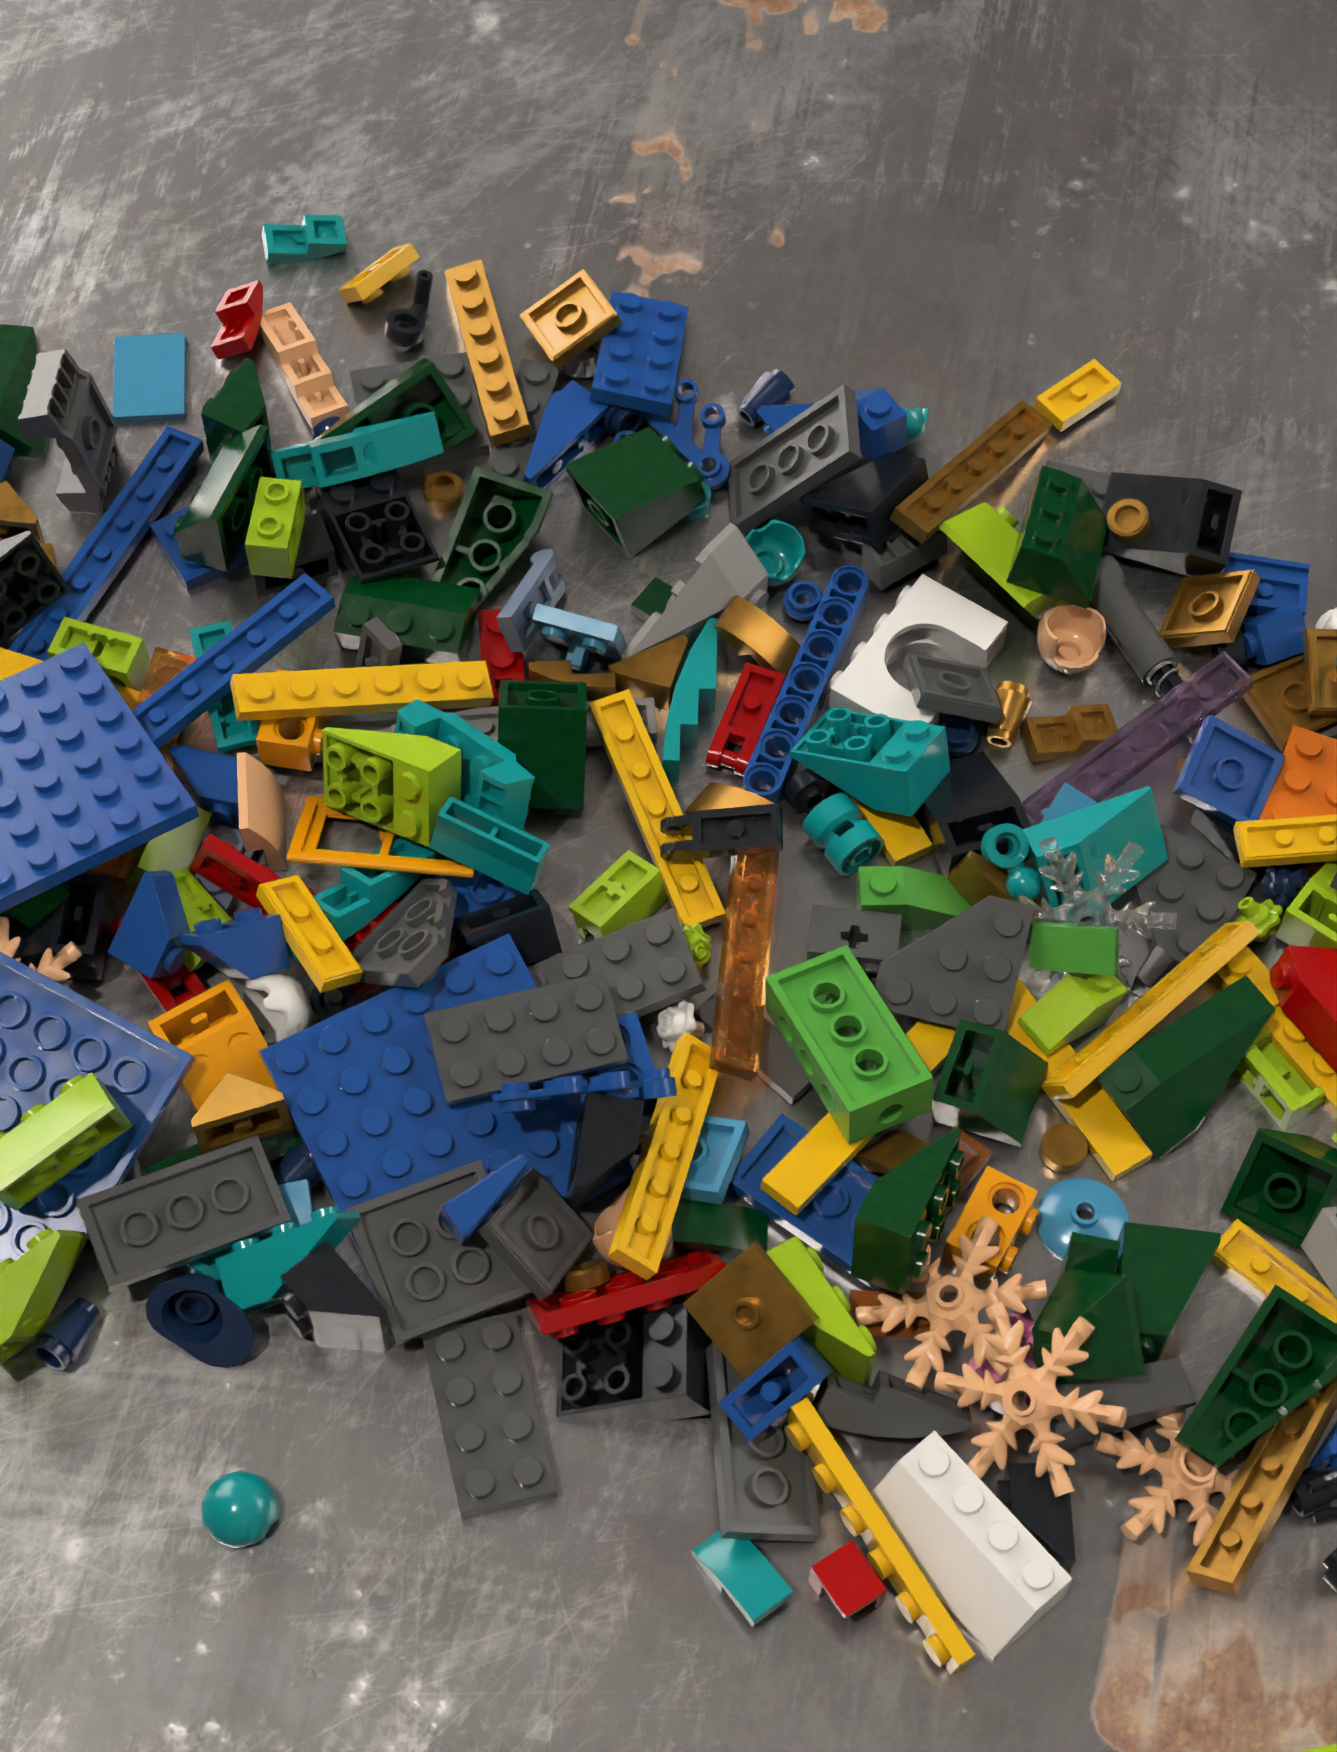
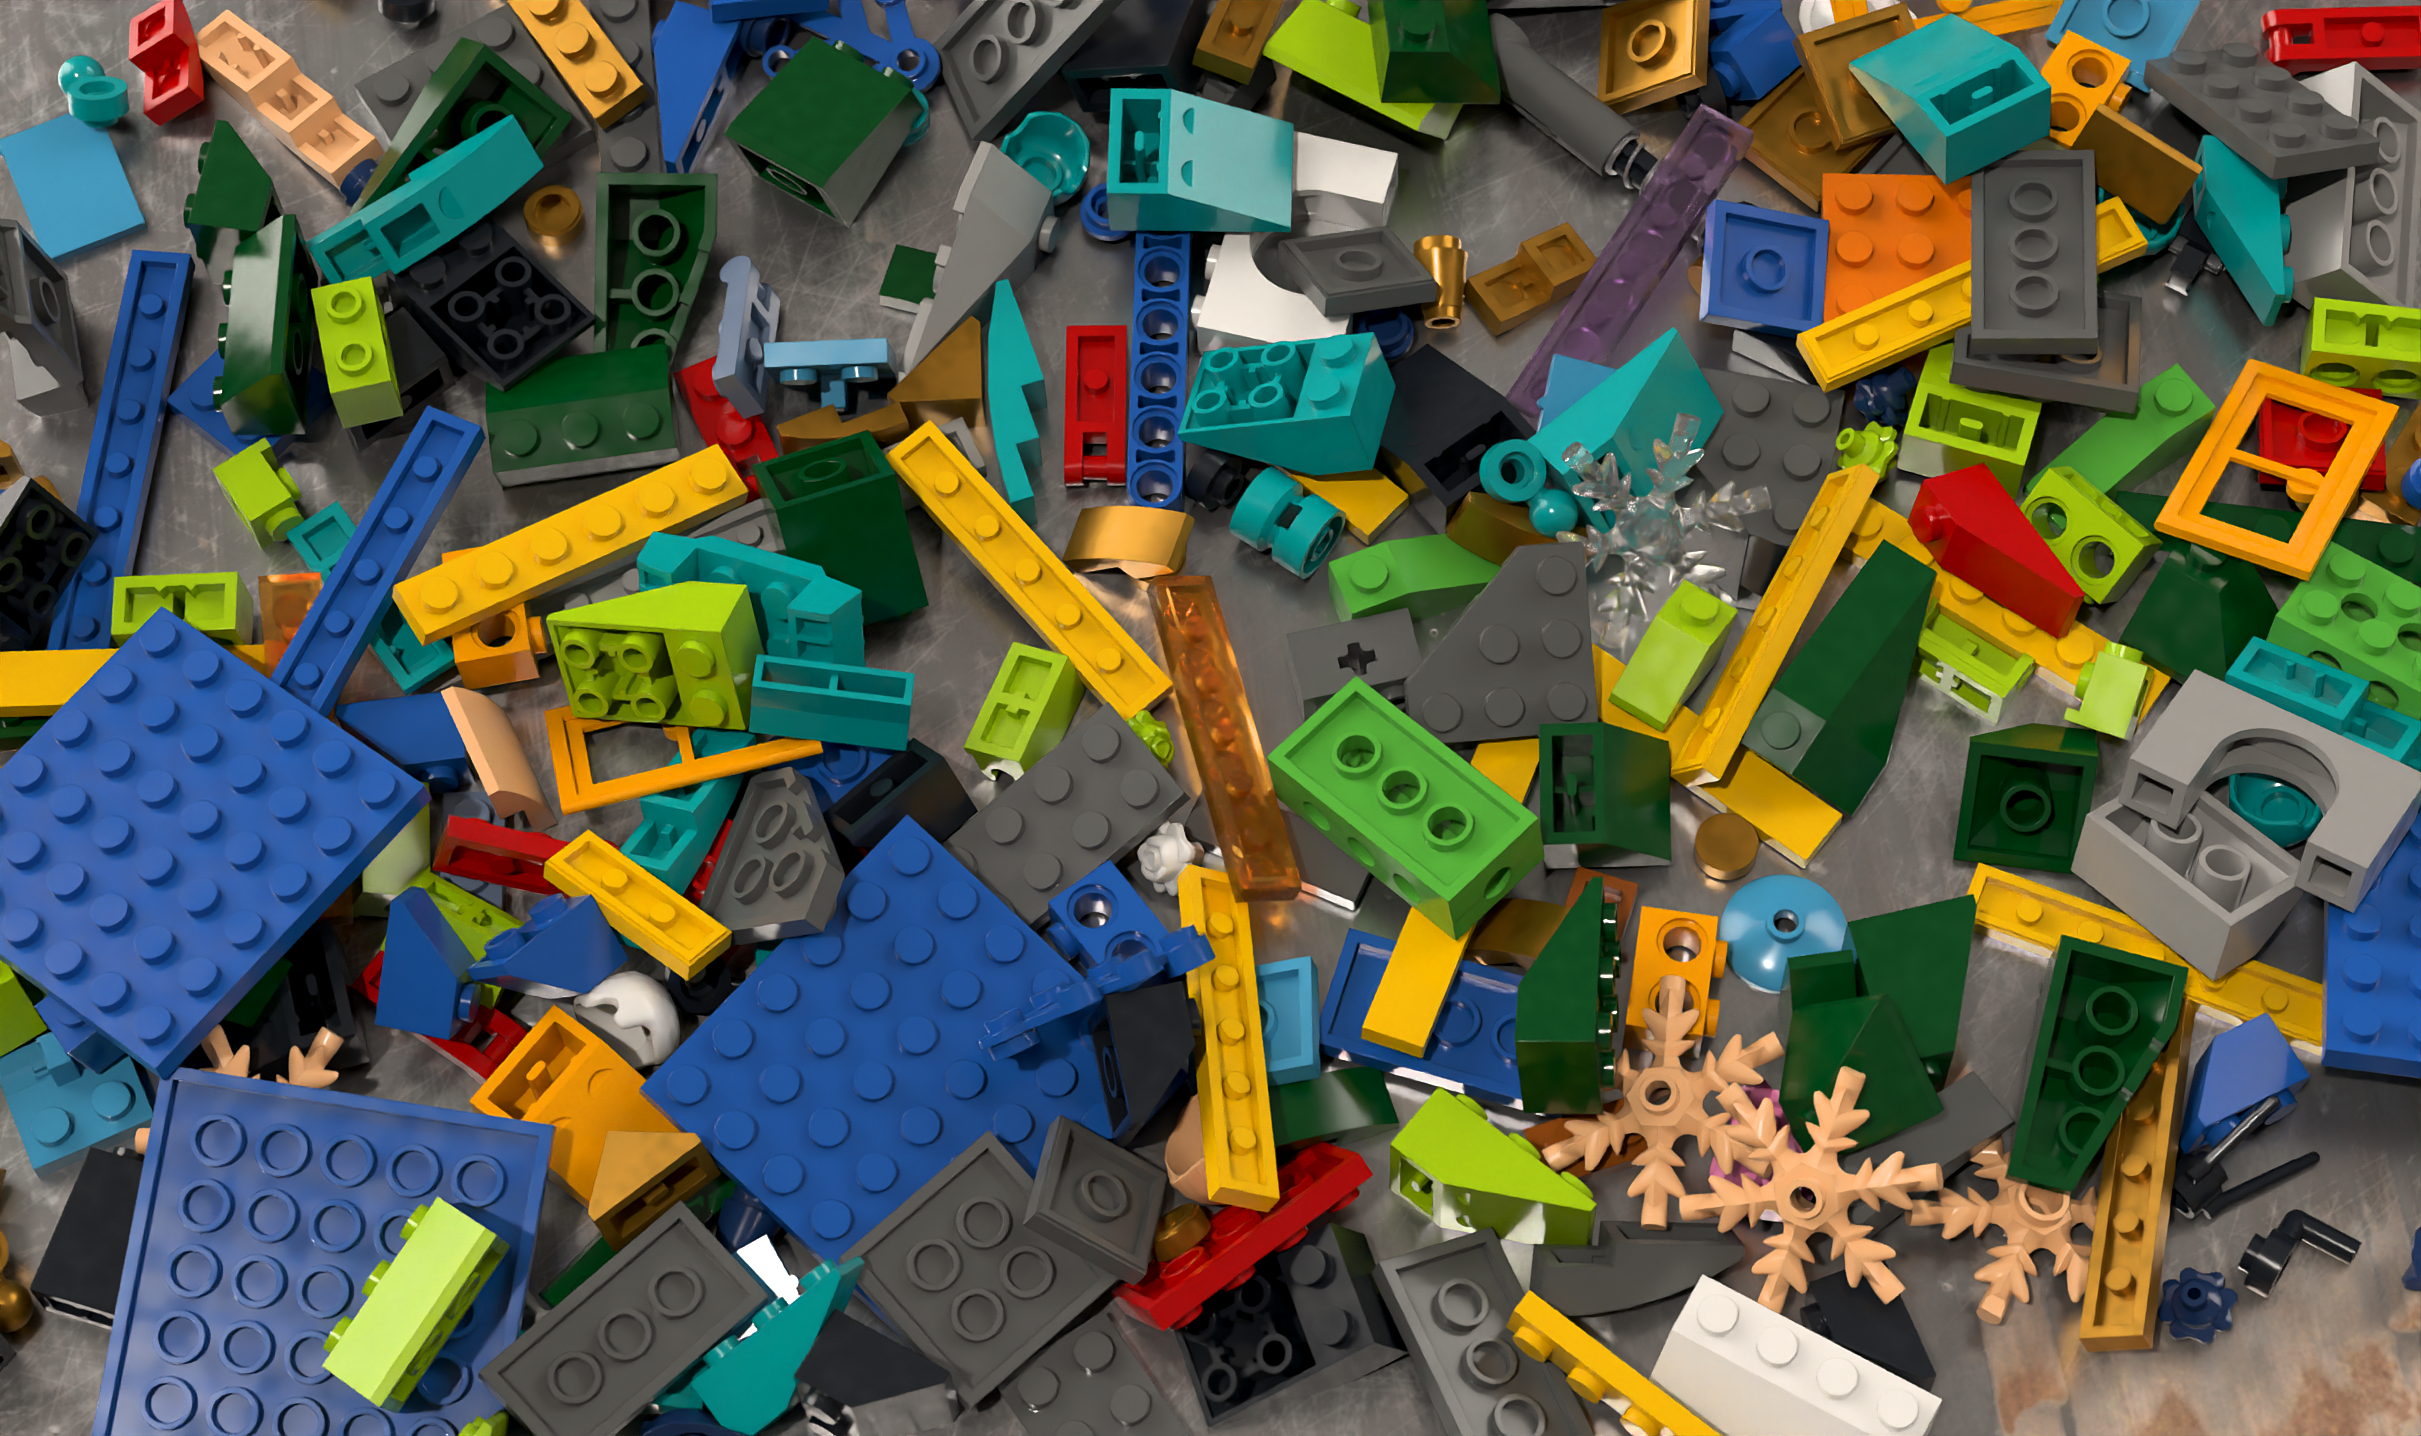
camera: 15 degrees left, 5 degrees up
dark grey plate [355,617,403,668] -> none
dark grey plate [424,972,628,1106] -> none
blue slope [440,1154,528,1245] -> none
black hinge [660,803,783,861] -> none
pearl gold plate [683,1241,819,1380] -> none
pearl gold slope [714,595,801,680] -> none
blue slope [718,1333,834,1442] -> none
bright green slope [1030,922,1119,975] -> none
light nougat hair [1037,604,1106,674] -> none
none -> teal plate [58,55,129,128]
none -> lime brick [212,437,304,550]
none -> teal slope [1107,88,1293,232]
none -> dark blue plant [2157,1267,2238,1345]

